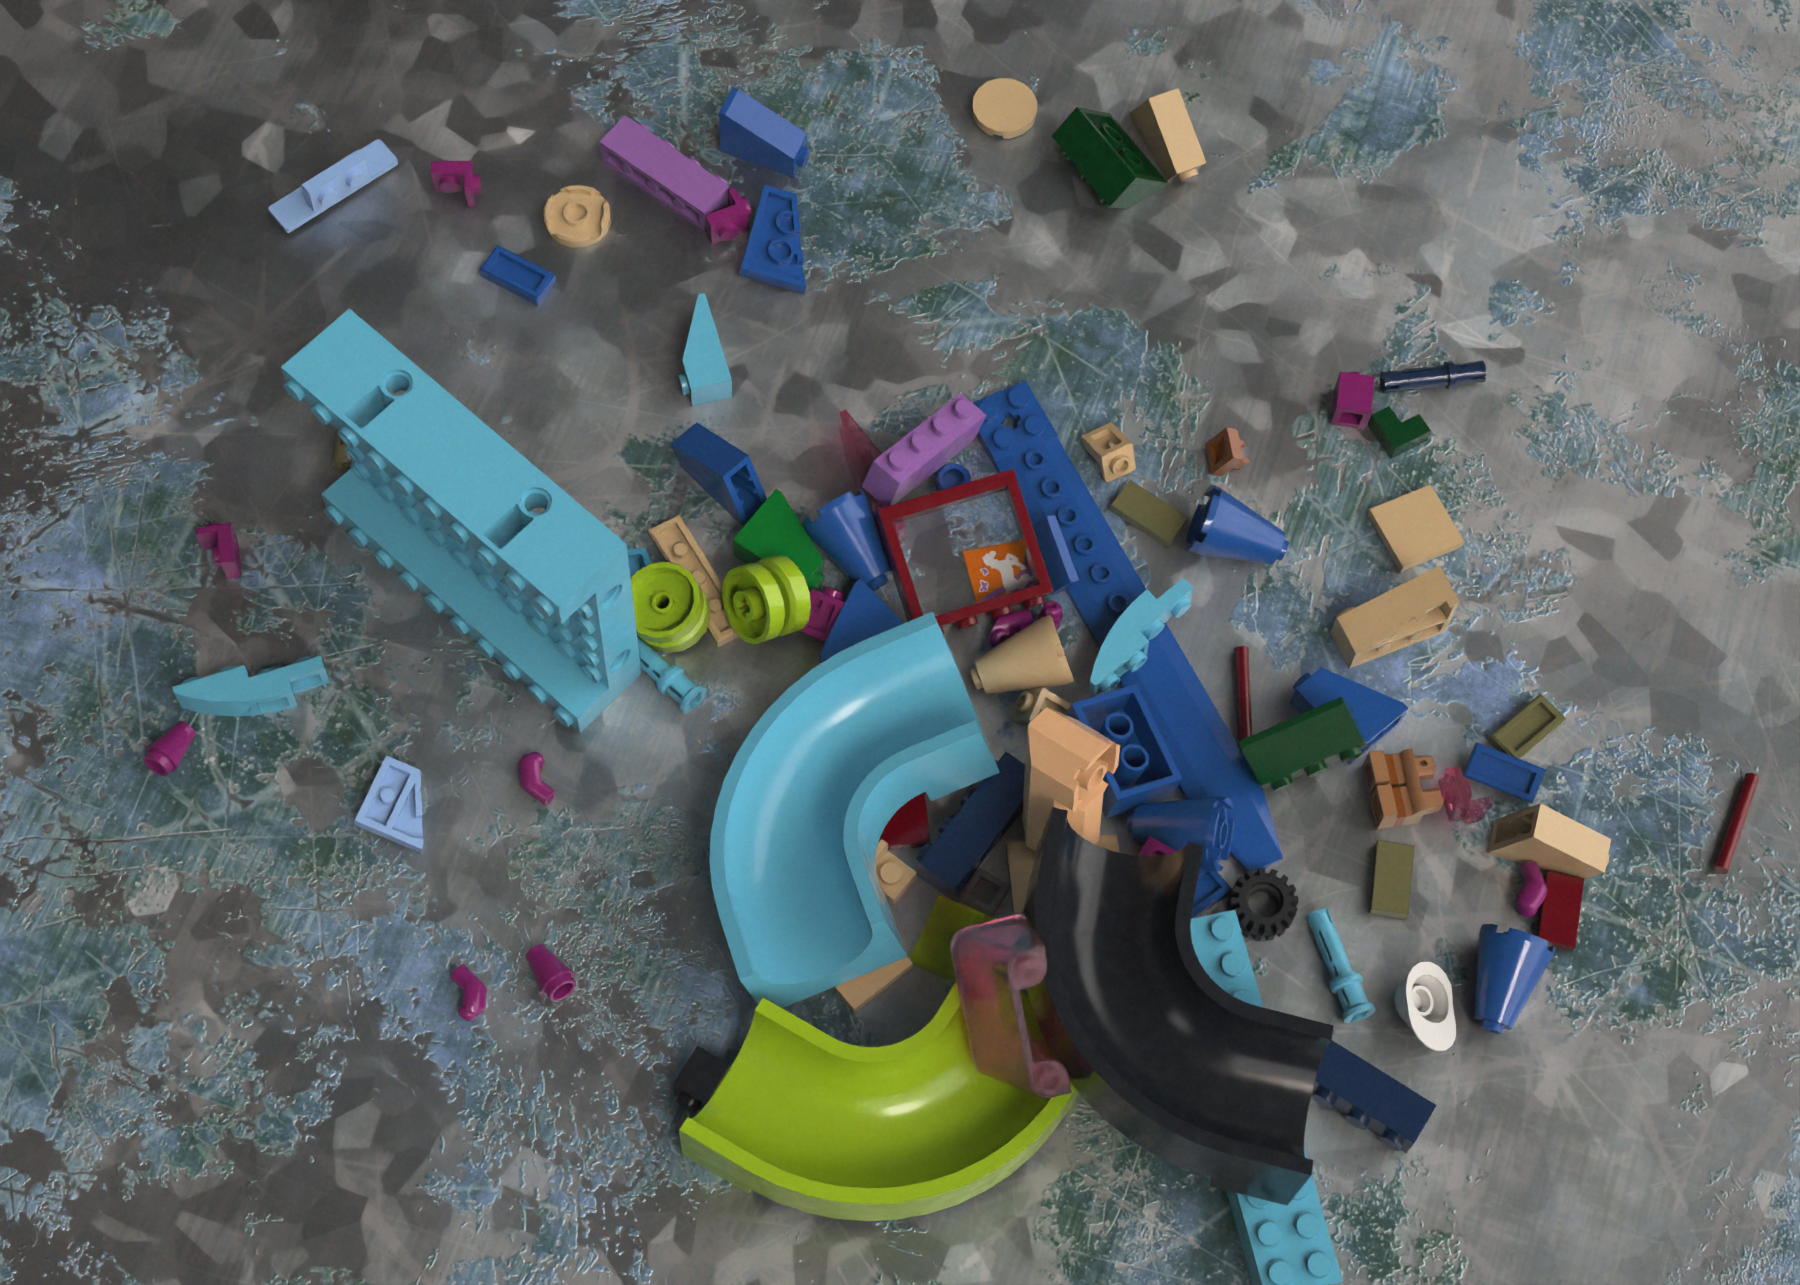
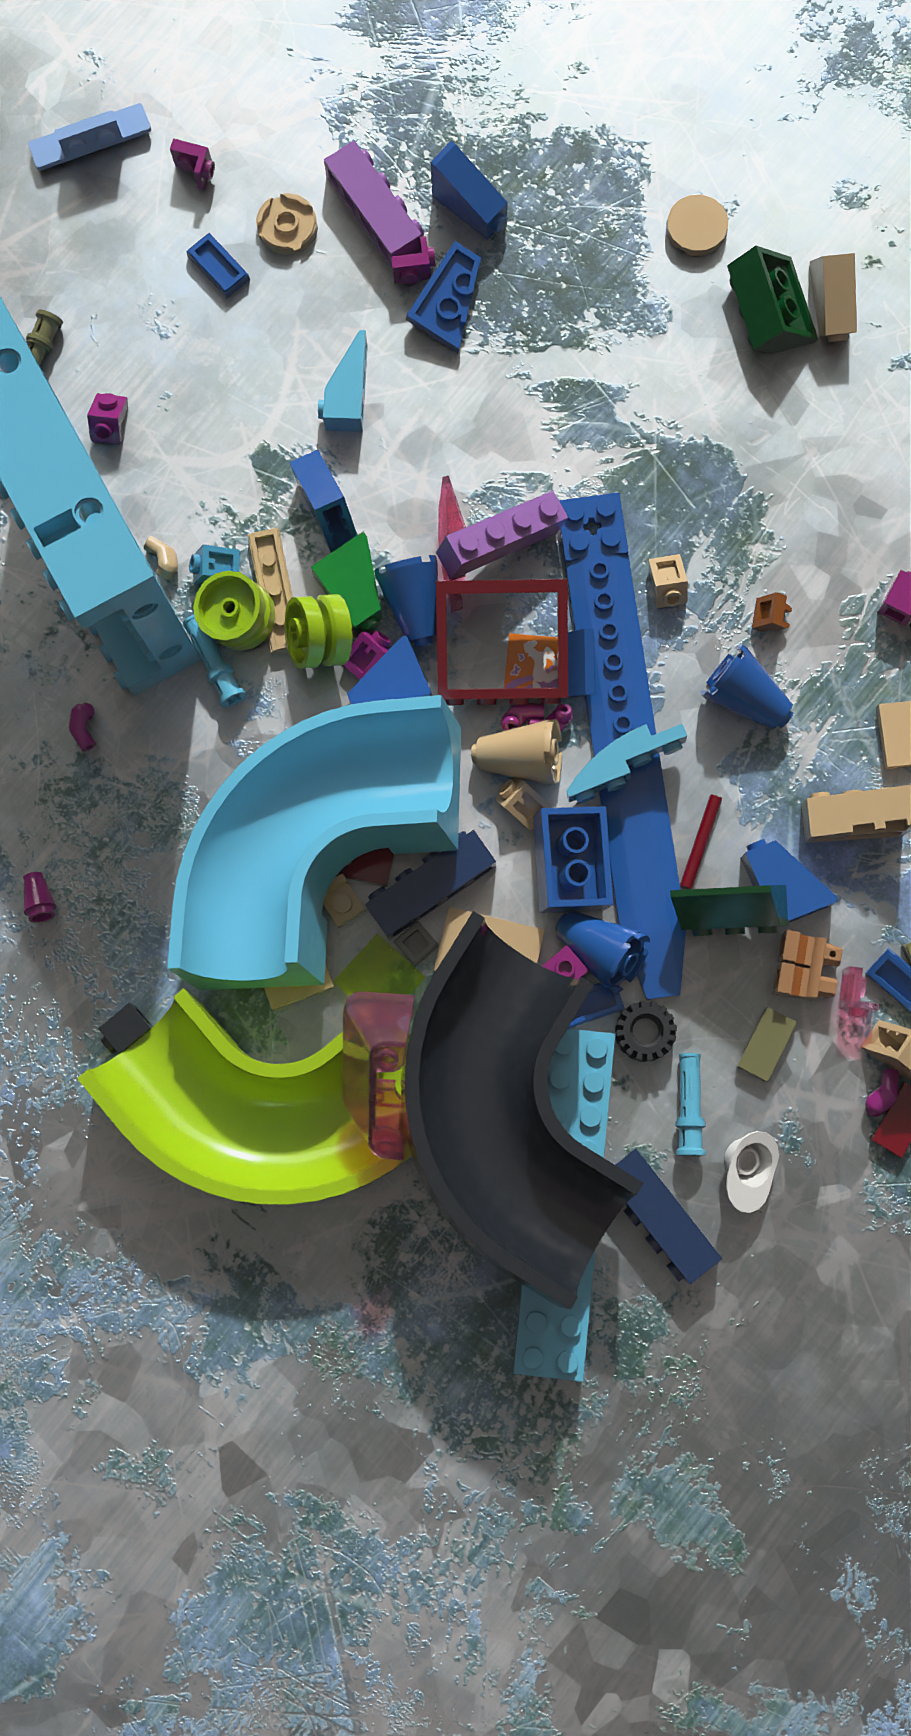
camera: 30 degrees right, 15 degrees up
blue tile [935,463,971,491] -> none
light nougat brick [1022,707,1120,852] -> none
olive tile [1110,480,1189,548] -> none
blue cone [1474,924,1556,1034] -> none

